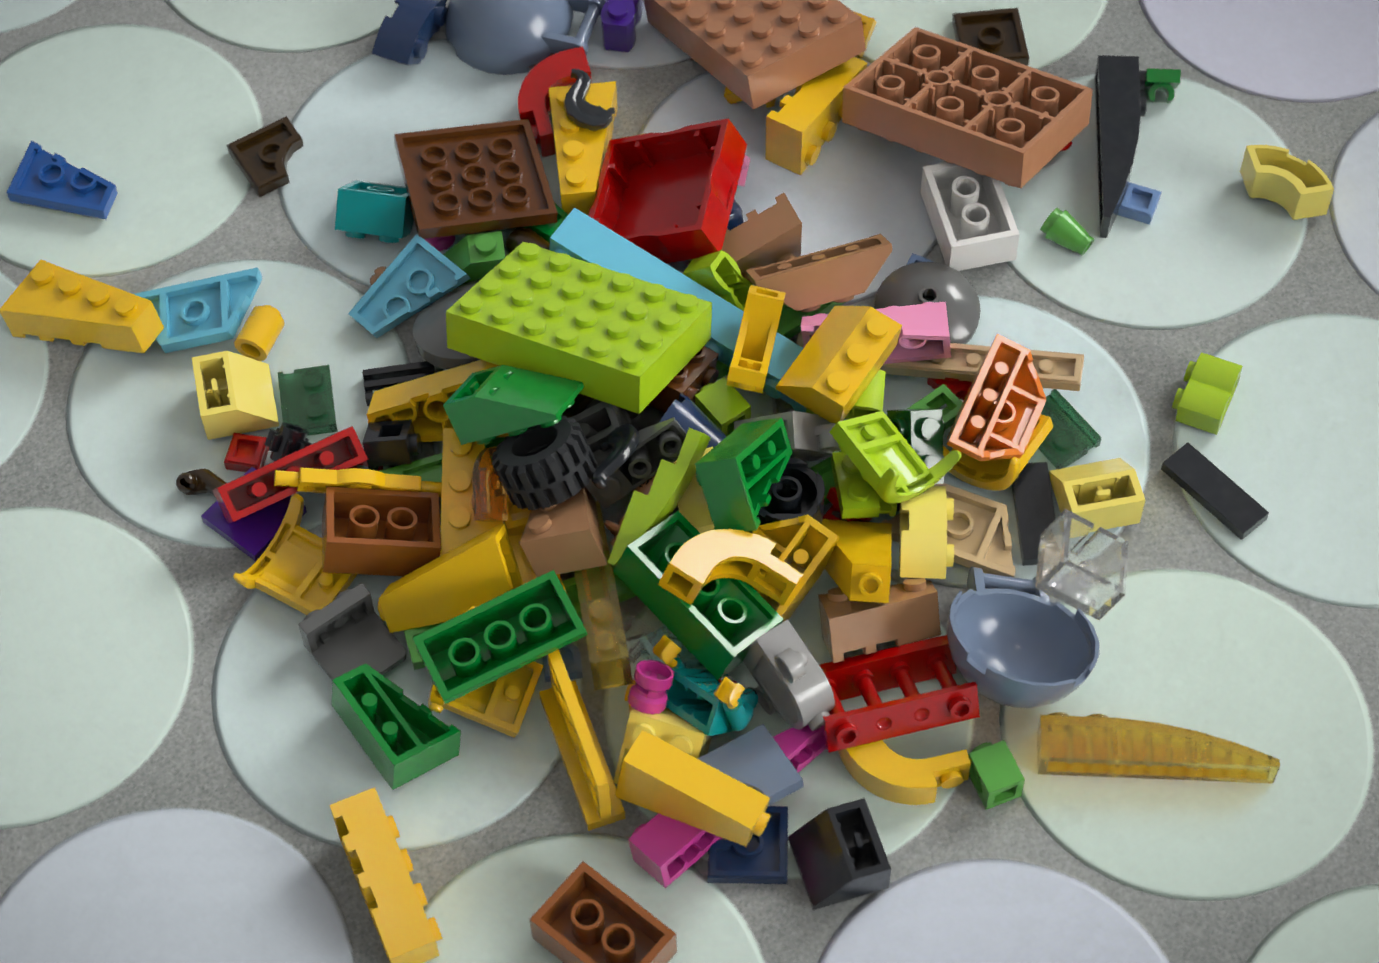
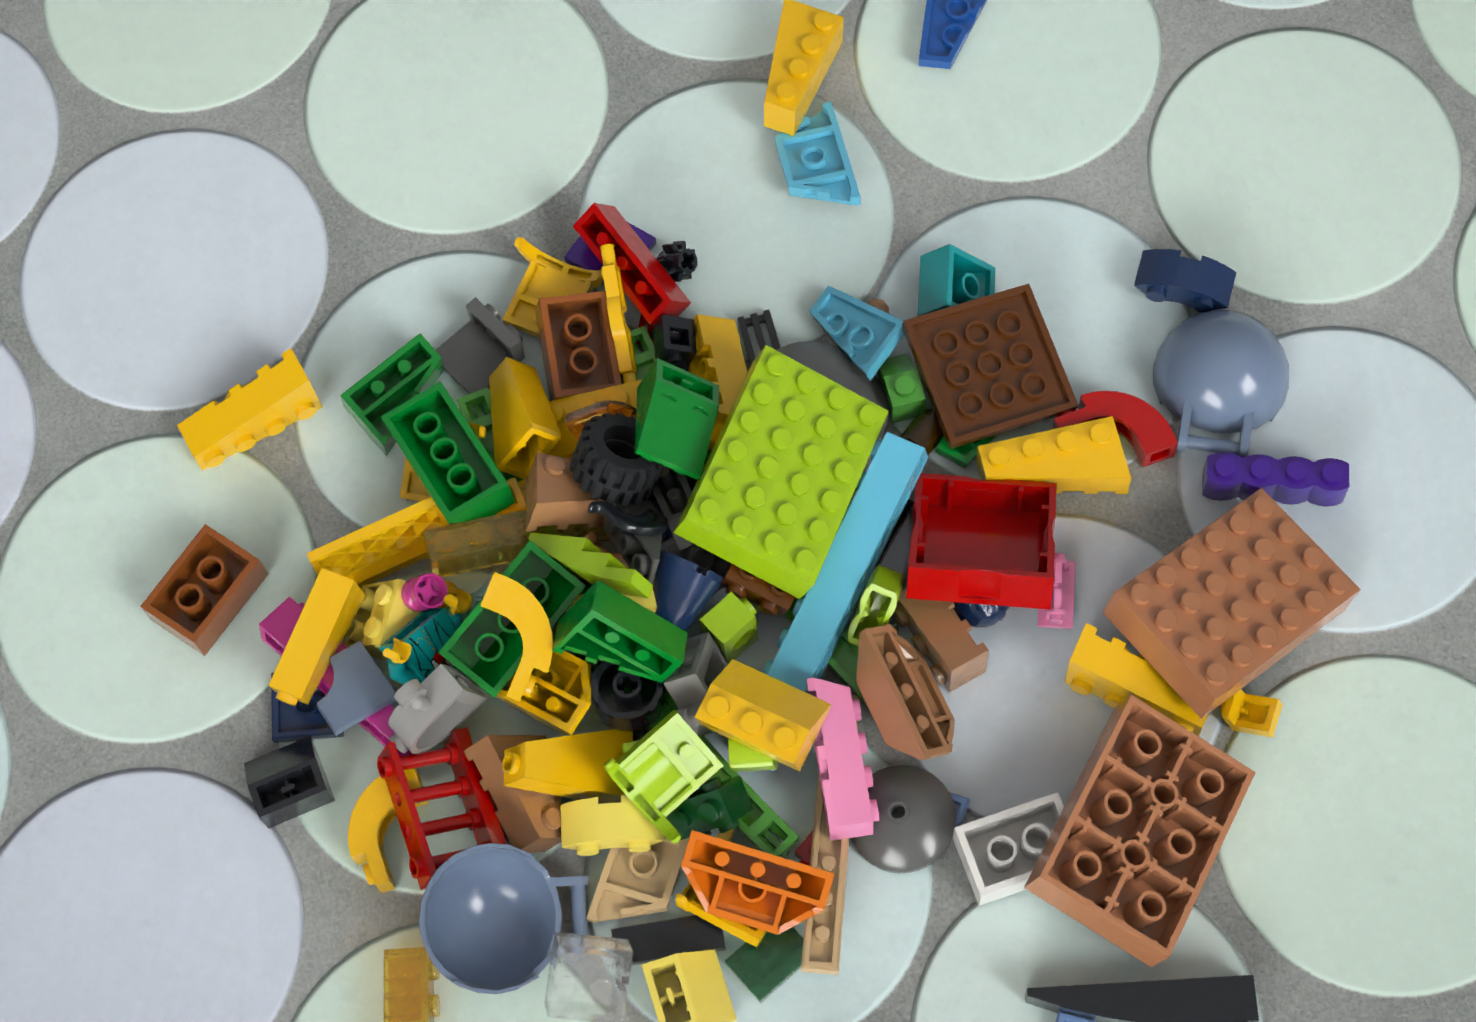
camera: 90 degrees right, 10 degrees up
dark brown arm [176,469,227,496] -> none
light yellow slope [191,351,279,440] -> none
red tile [224,432,269,472] -> none
dark brown tile [227,116,304,197] -> none
yellow brick [234,305,285,361] -> none
clear green plate [278,365,338,436] -> none
black piece [563,69,615,131] -> none
yellow arch [727,285,786,393] -> none
dark brown tile [952,8,1029,66] -> none
bright green brick [968,740,1025,810] -> none
bright green cone [1040,208,1094,256] -> none

